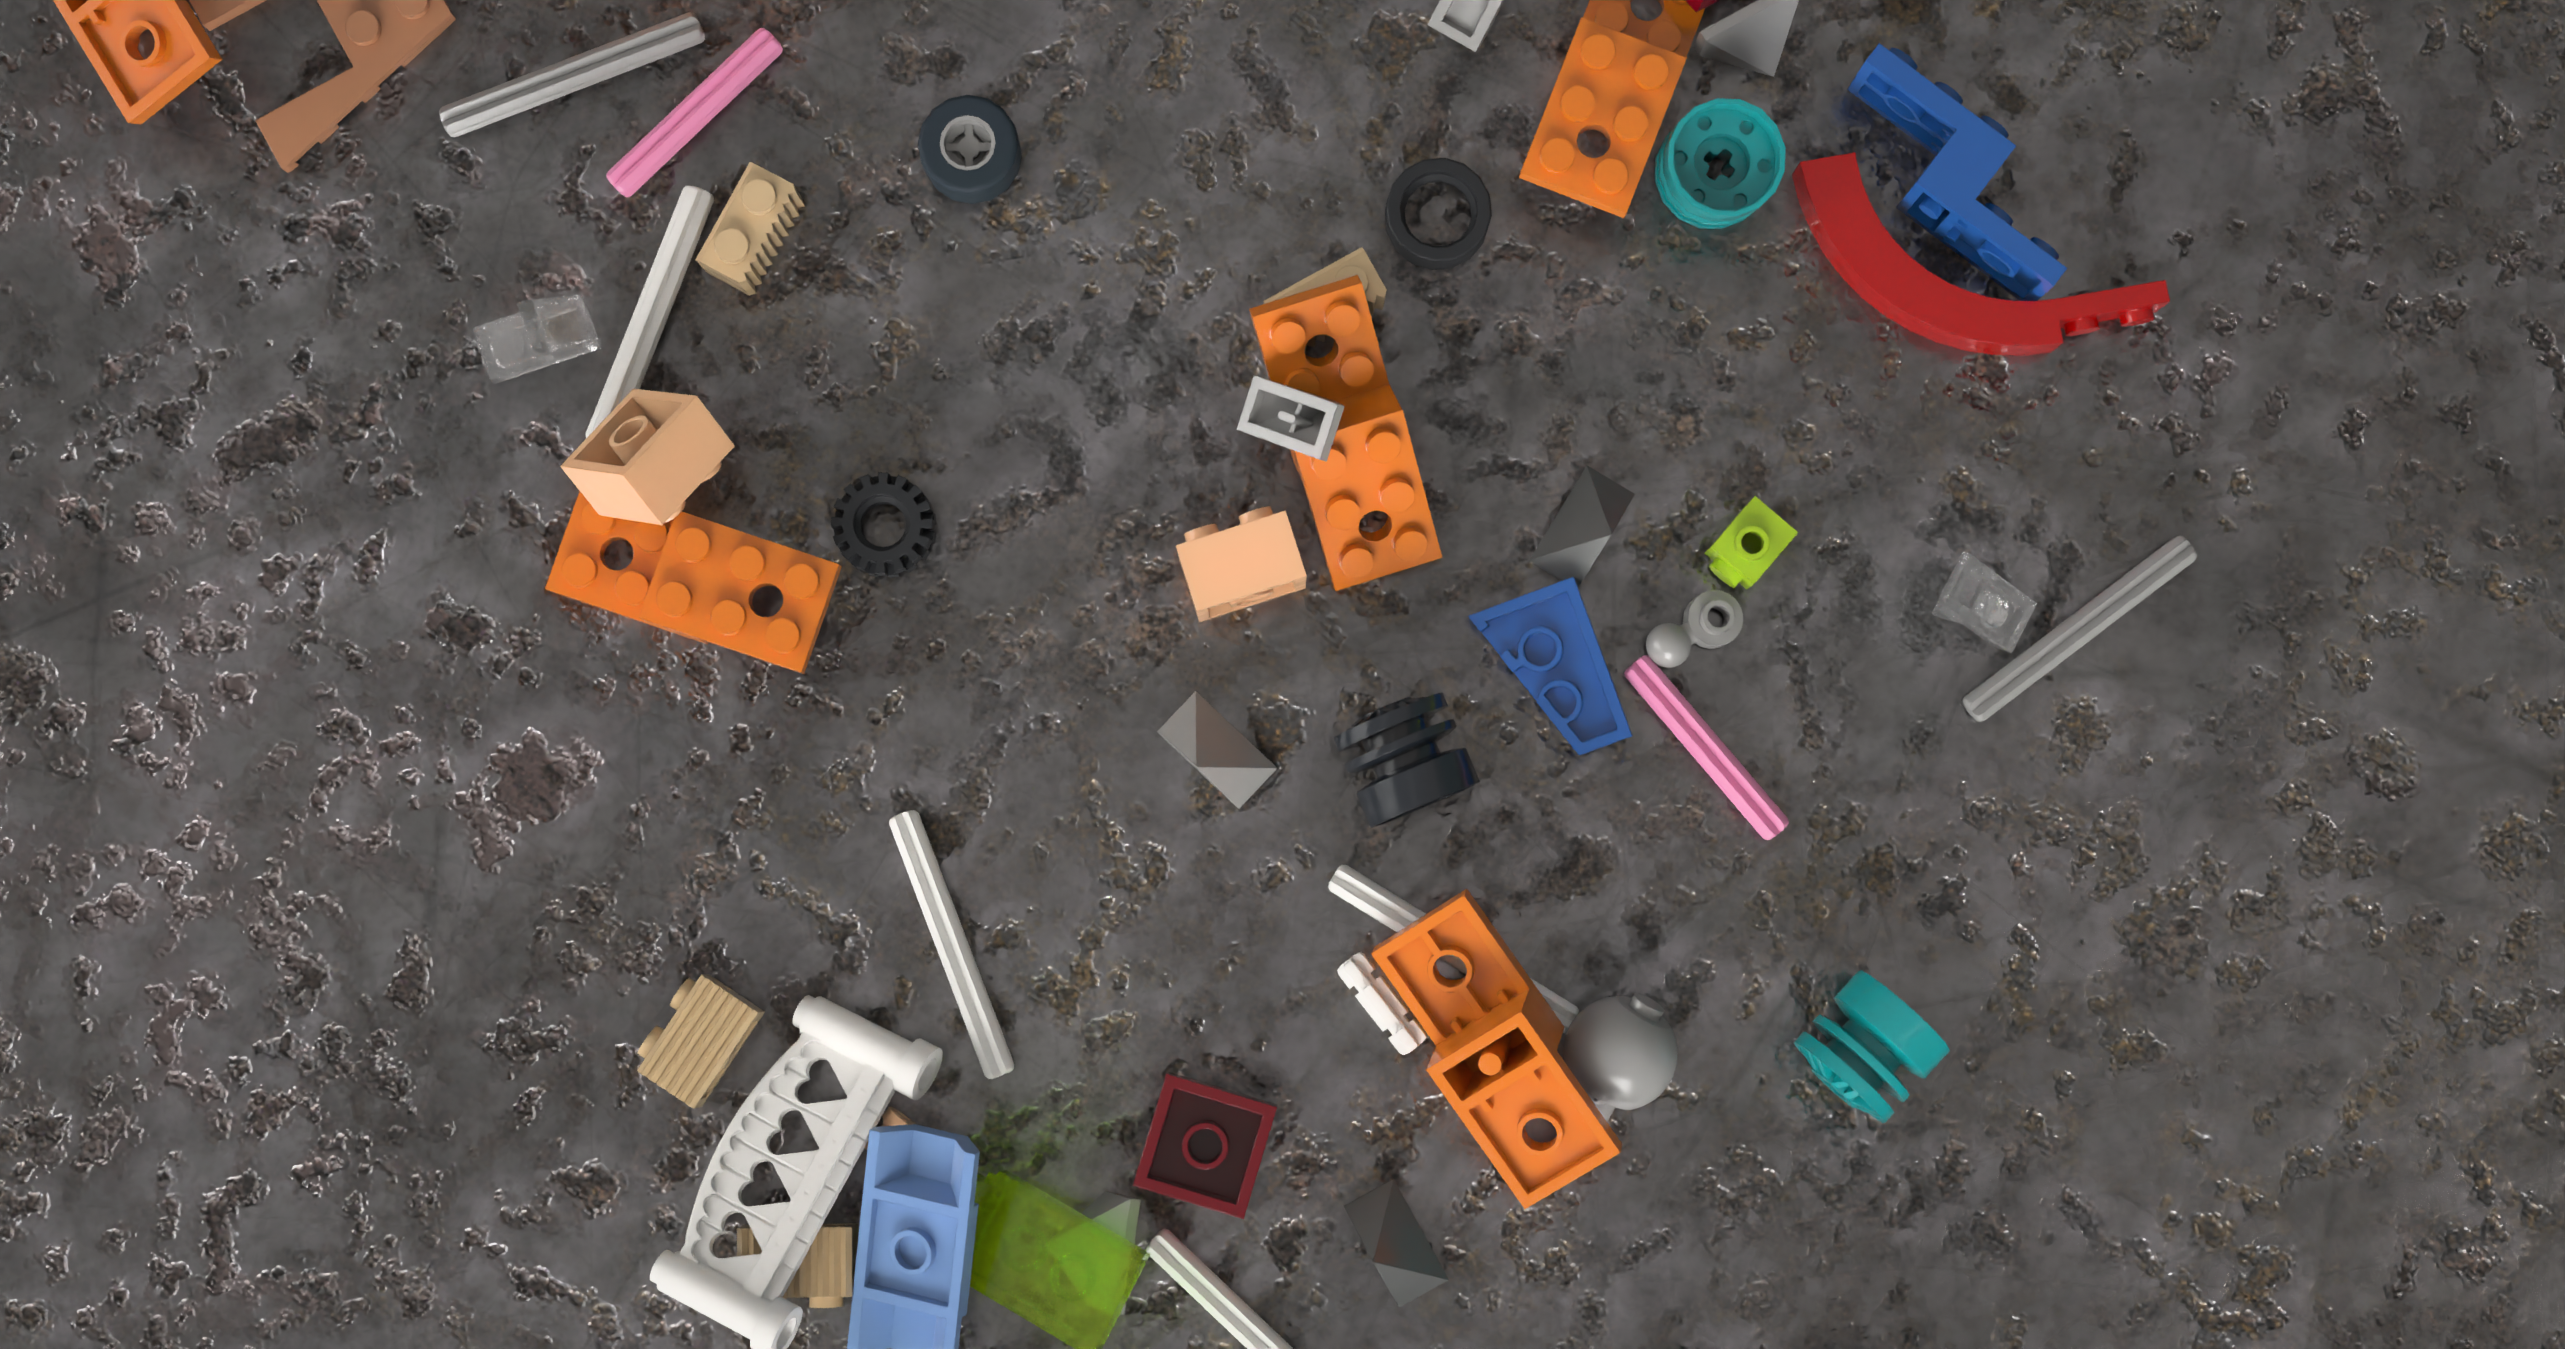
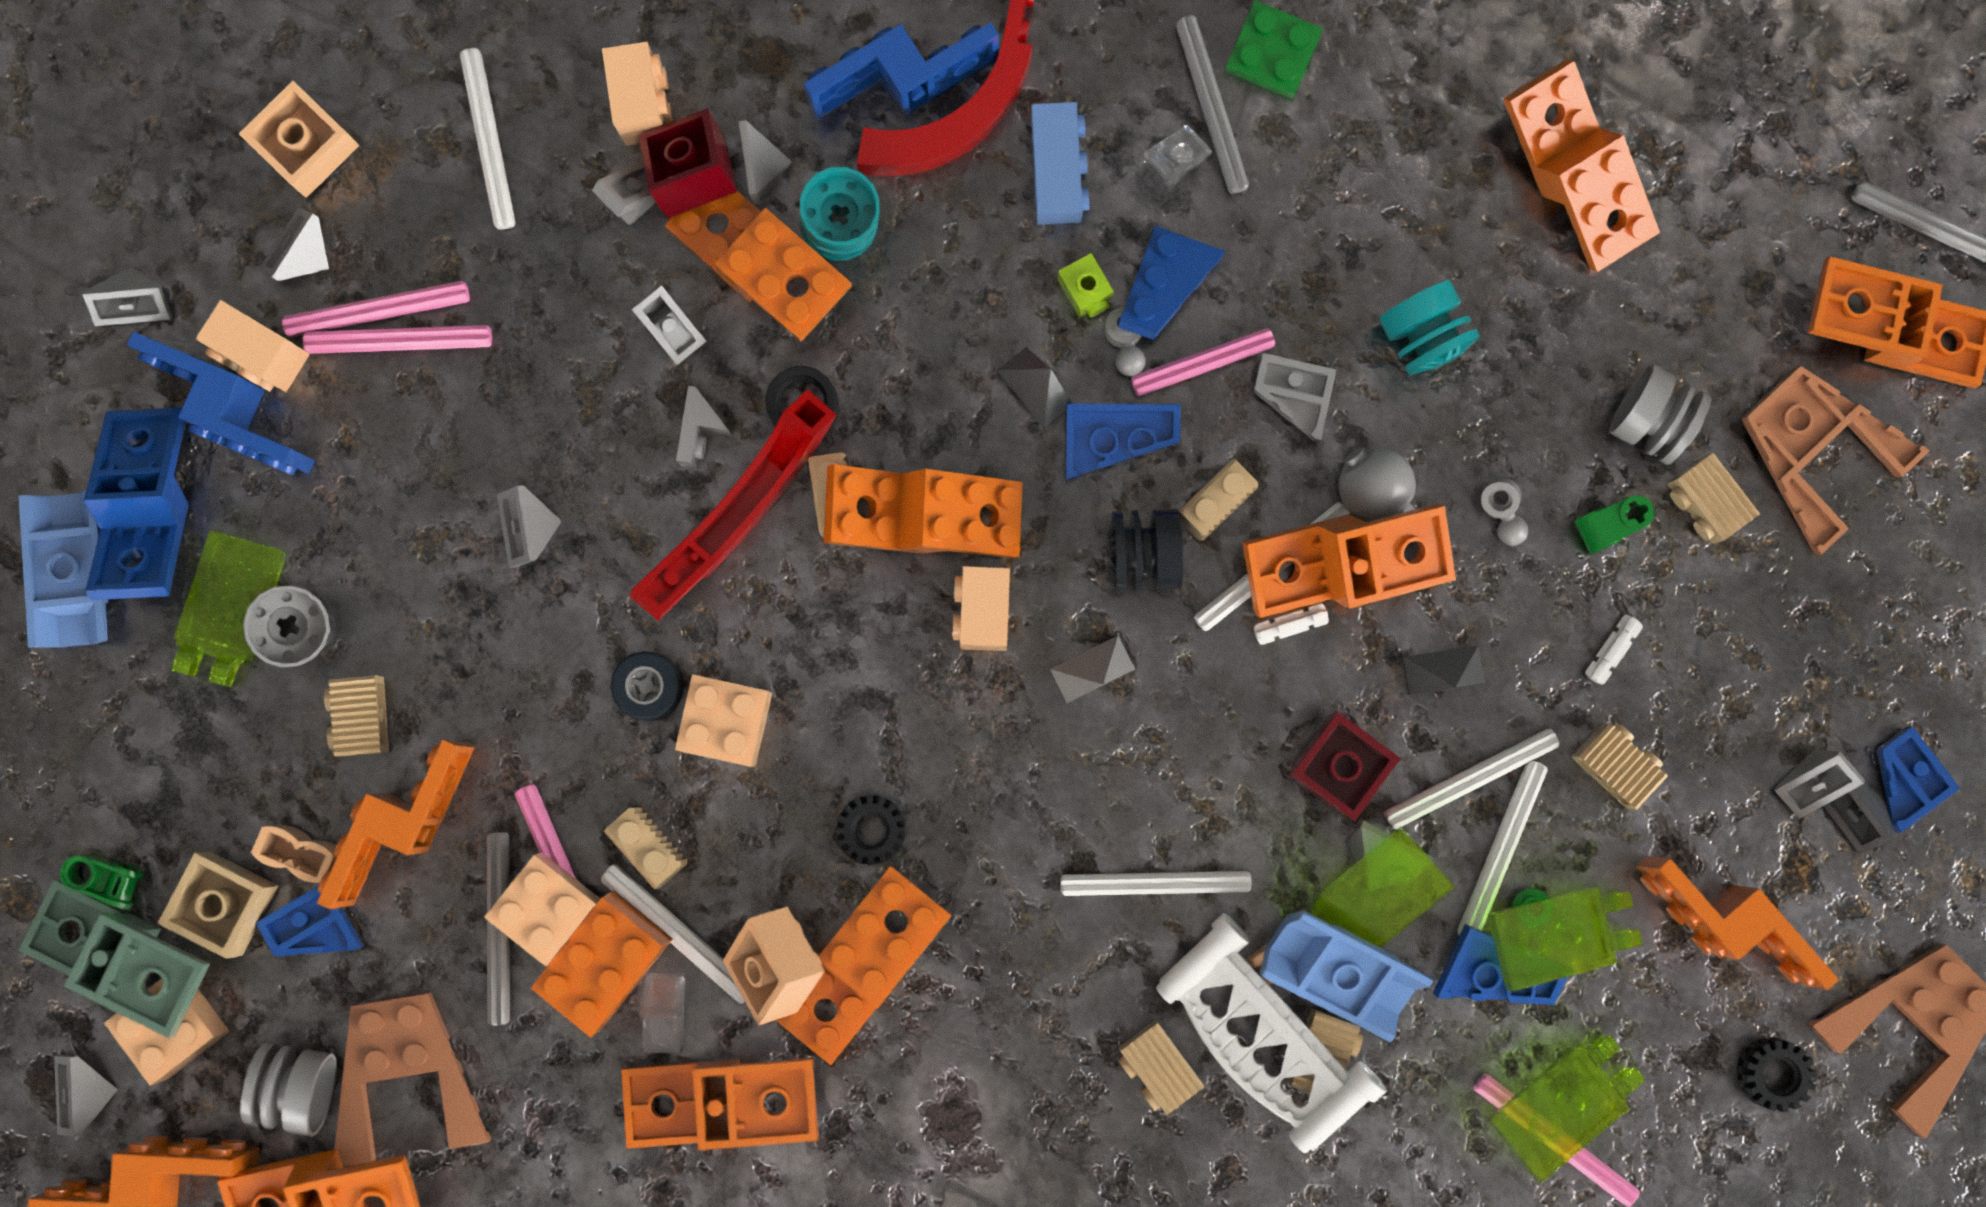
camera: 70 degrees left, 0 degrees up
light grey slope [1236,375,1345,462] -> none
none -> light nougat brick [484,852,600,966]
none -> orange brick [530,891,673,1038]
none -> orange bracket [621,1058,819,1150]
none -> red arch [629,389,837,621]
none -> light nougat brick [675,674,772,767]
none -> light grey slope [676,386,732,468]
none -> medium blue brick [1031,102,1089,225]
none -> blue wing [1118,226,1226,340]
none -> tan brick [1179,458,1258,541]
none -> green plate [1225,0,1323,100]
none -> light grey wing [1253,353,1337,442]
none -> light grey plate [1481,477,1528,546]
none -> bracket [1503,59,1660,272]

